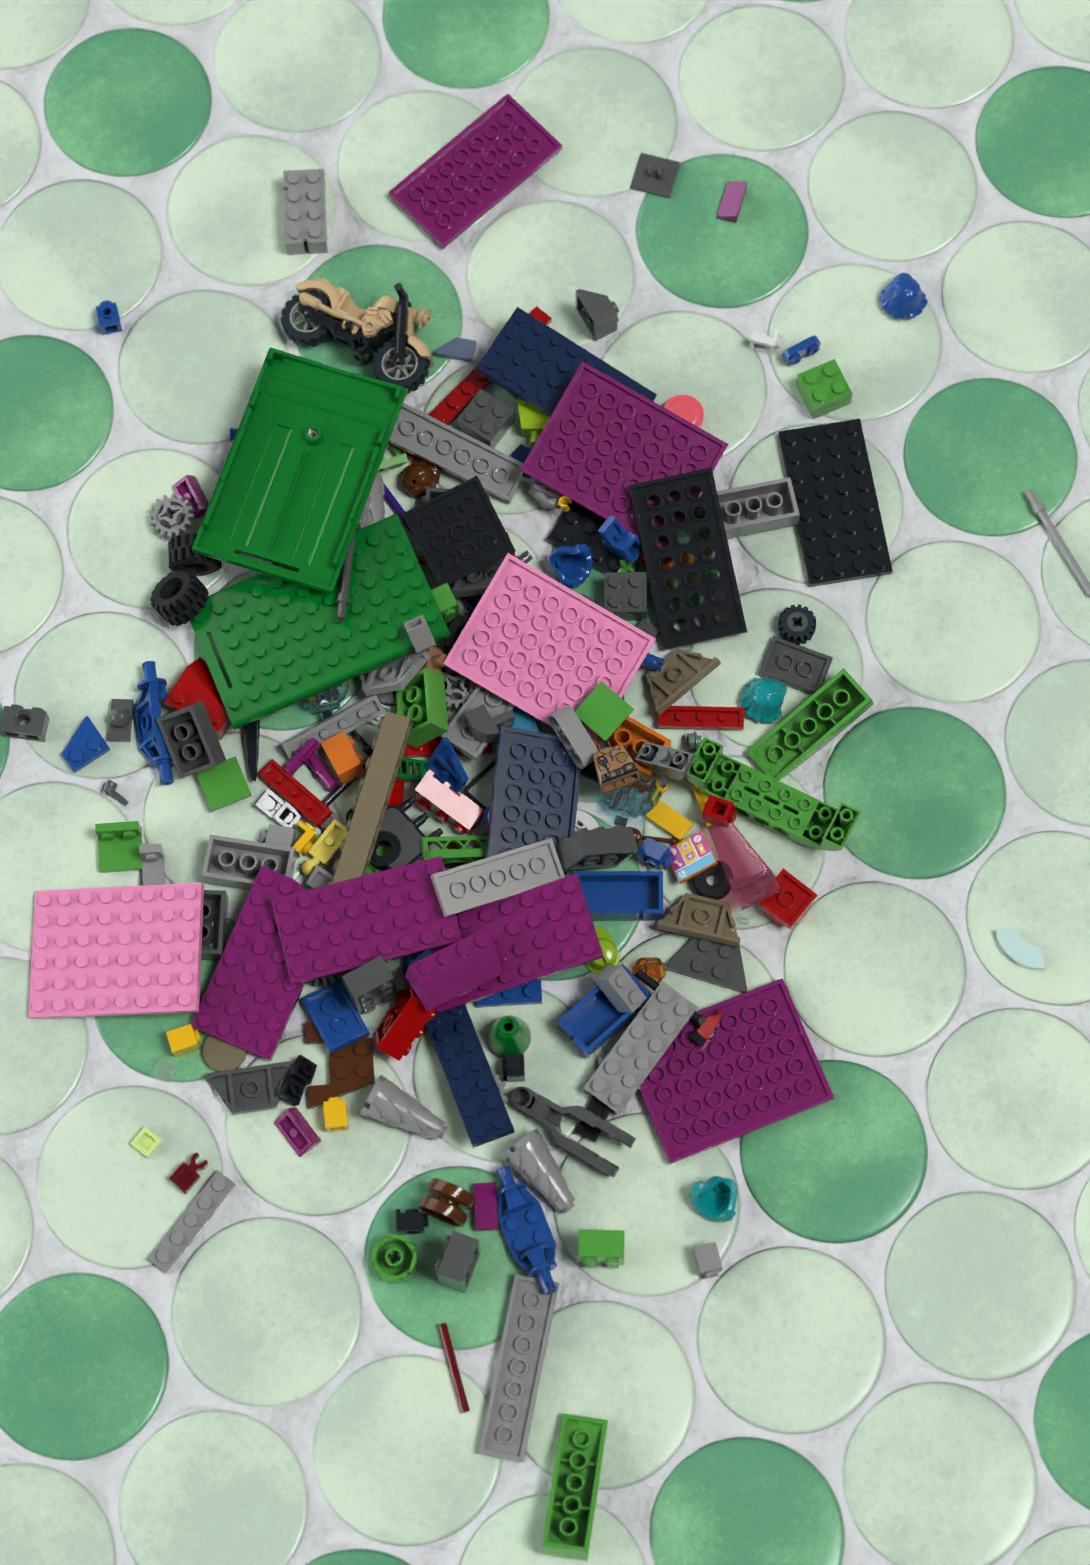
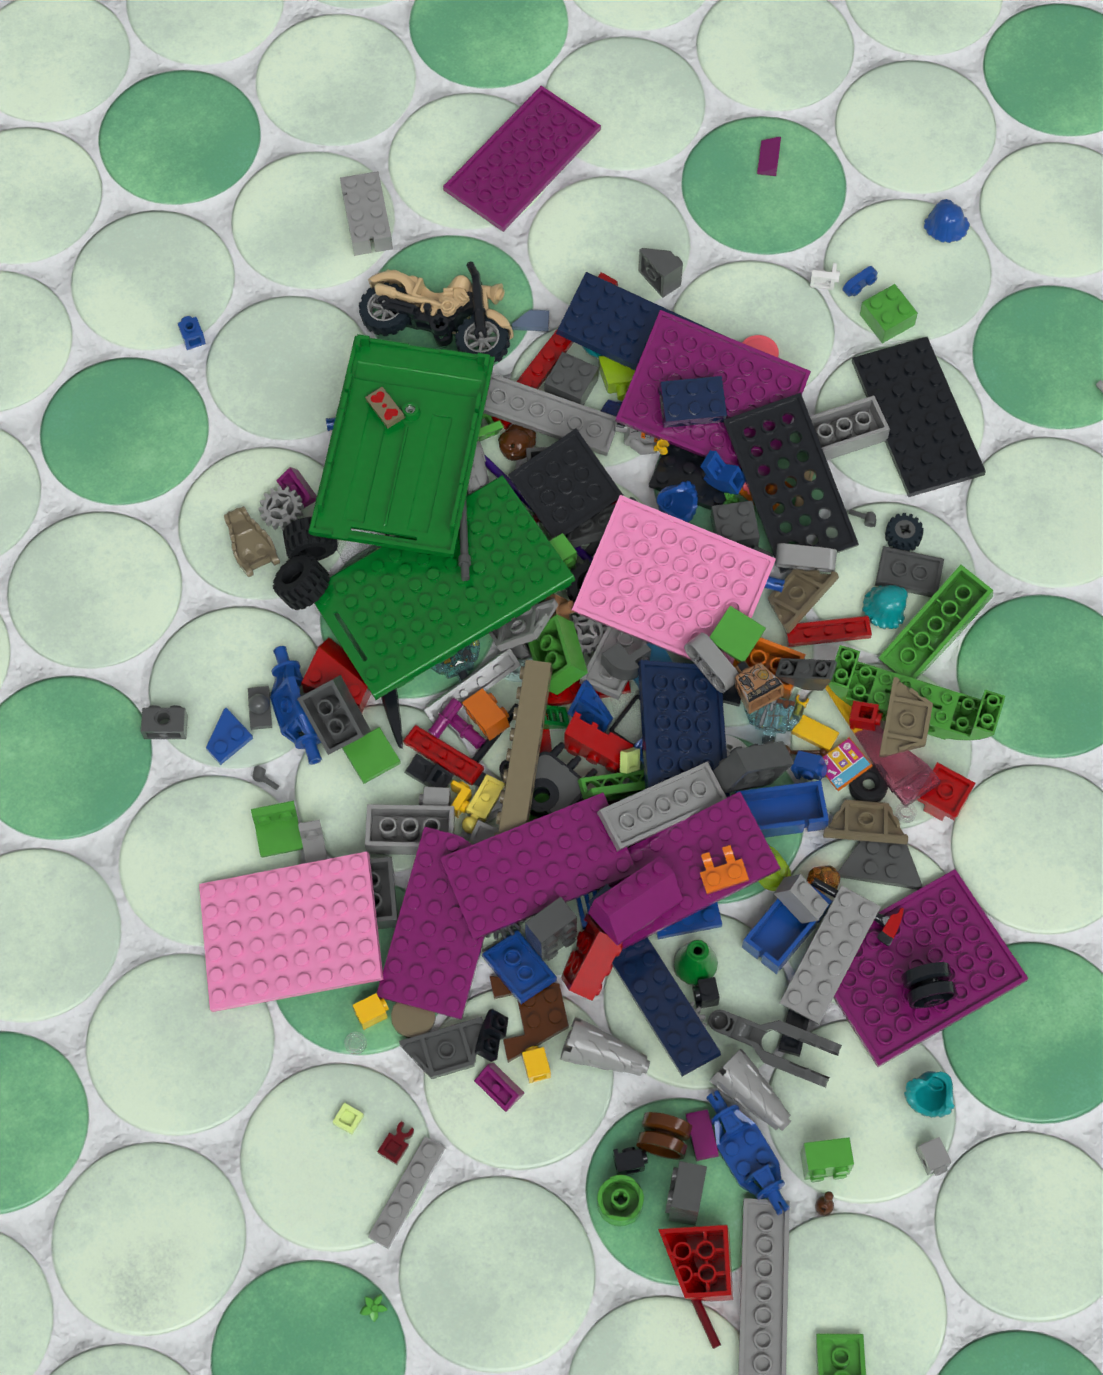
camera: 10 degrees left, 5 degrees down
black piece [349,730,374,756] -> none
light grey brick [403,614,436,653] -> none
dark grey piece [631,153,680,198] -> none
sand green plate [687,731,702,752] -> none
none -> dark tan animal [224,506,280,577]
none -> bright green plant [360,1294,387,1322]
none -> dark tan tile [365,387,405,428]
none -> yellowish green tile [620,747,640,774]
none -> dark blue piece [658,376,727,428]
none -> red wedge [658,1225,734,1302]
none -> orange plate [700,845,749,895]
none -> light grey beam [775,543,837,572]
none -> reddish brown hinge [815,1191,834,1215]
none -> dark grey hand [849,509,876,527]
none -> dark tan wing [879,677,933,757]
none -> black wheel [901,962,958,1009]

